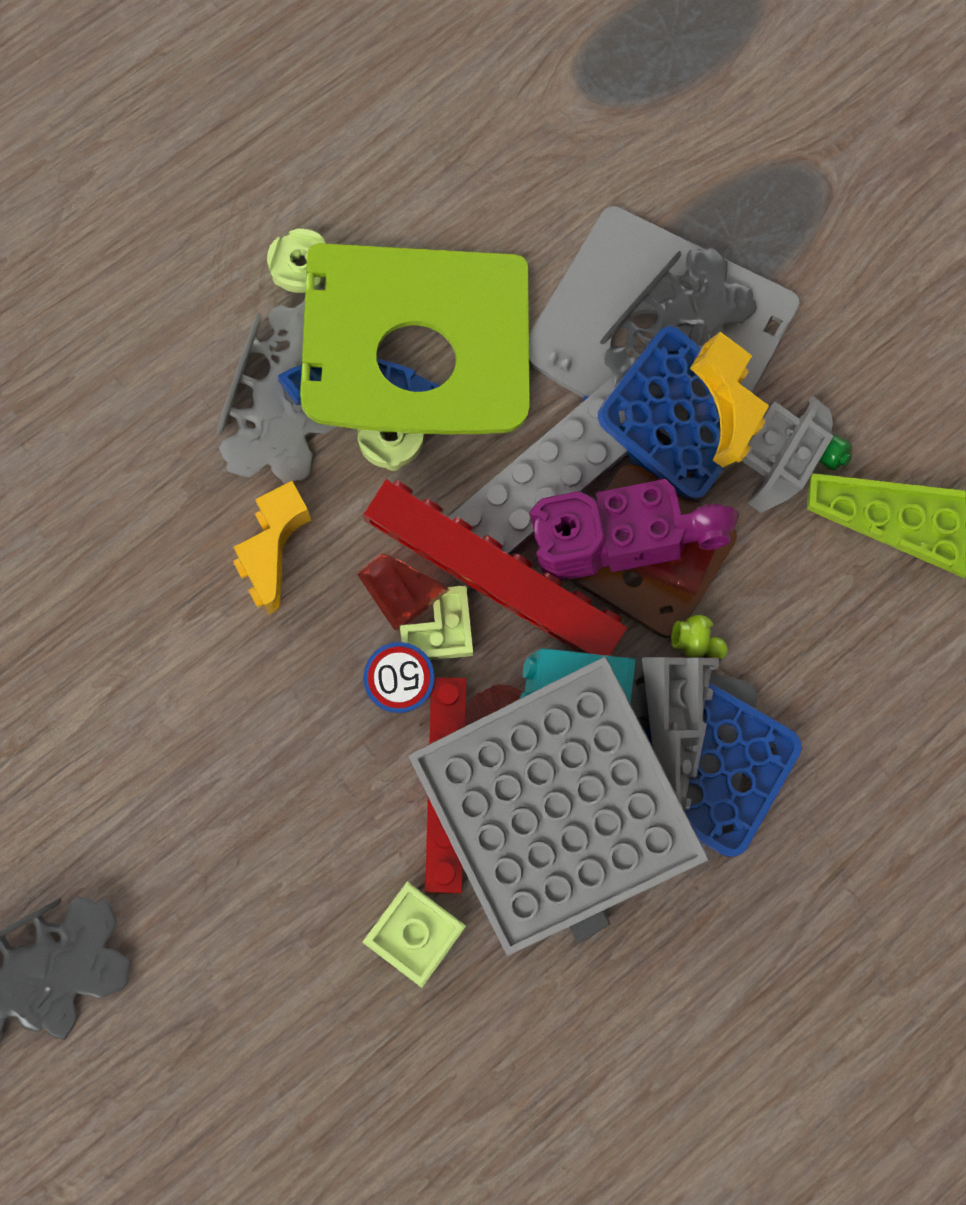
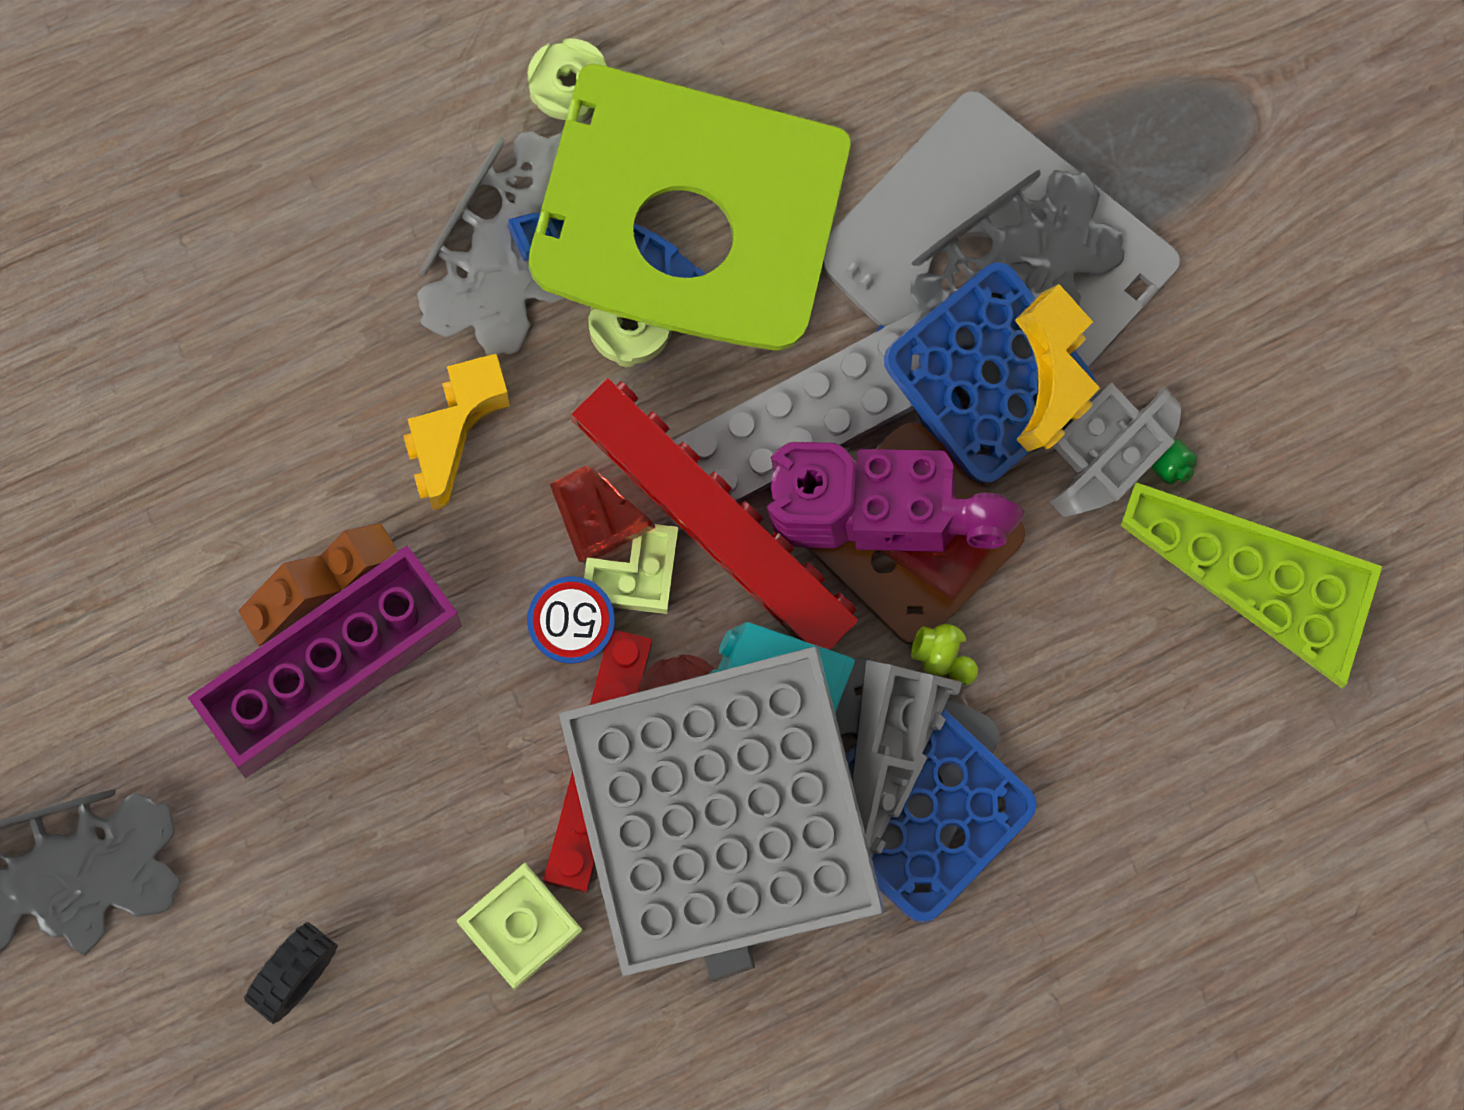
camera: 10 degrees right, 0 degrees up
none -> magenta brick [187,545,462,779]
none -> dark orange arch [238,523,398,646]
none -> black tyre [244,922,338,1024]

